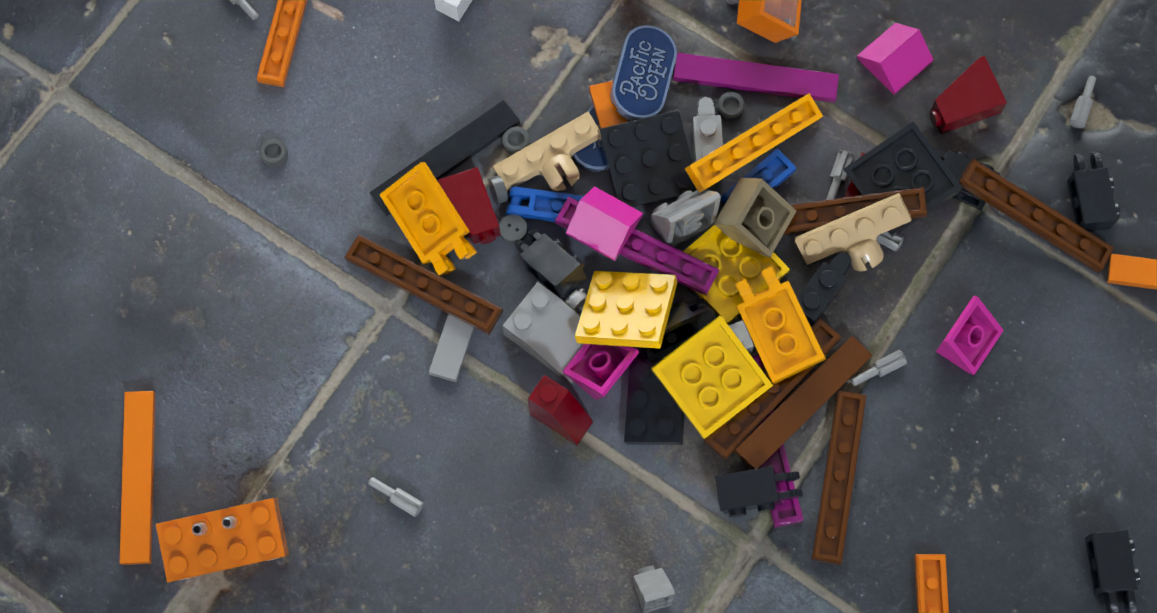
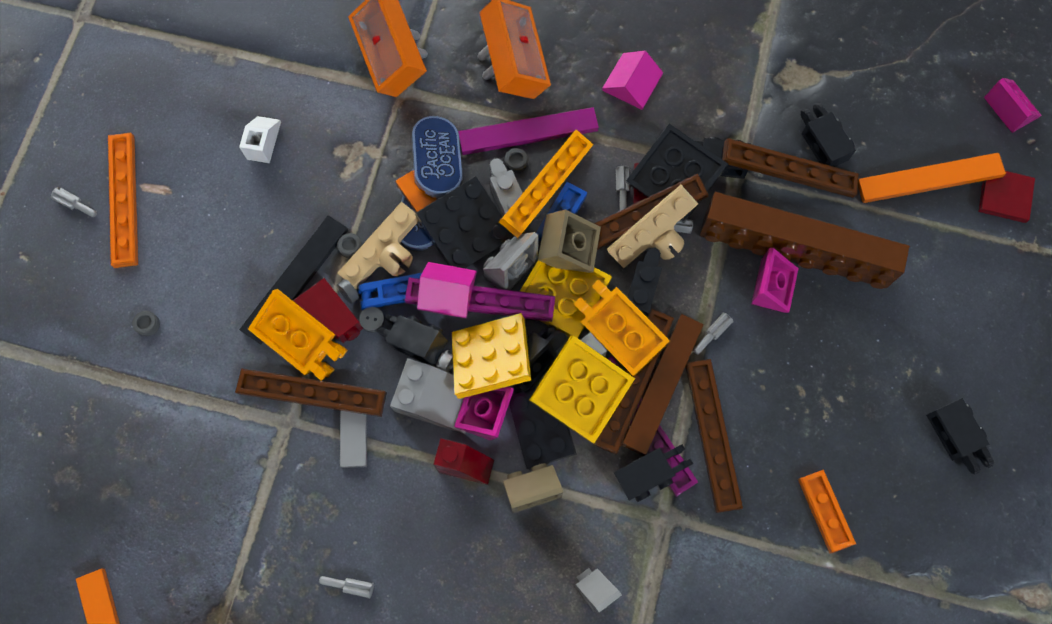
camera: 20 degrees left, 0 degrees up
dark red slope [929,55,1007,134] -> none
light grey axle [1069,76,1096,128] -> none
none -> dark tan slope [503,463,563,513]
none -> reddish brown brick [699,192,910,289]

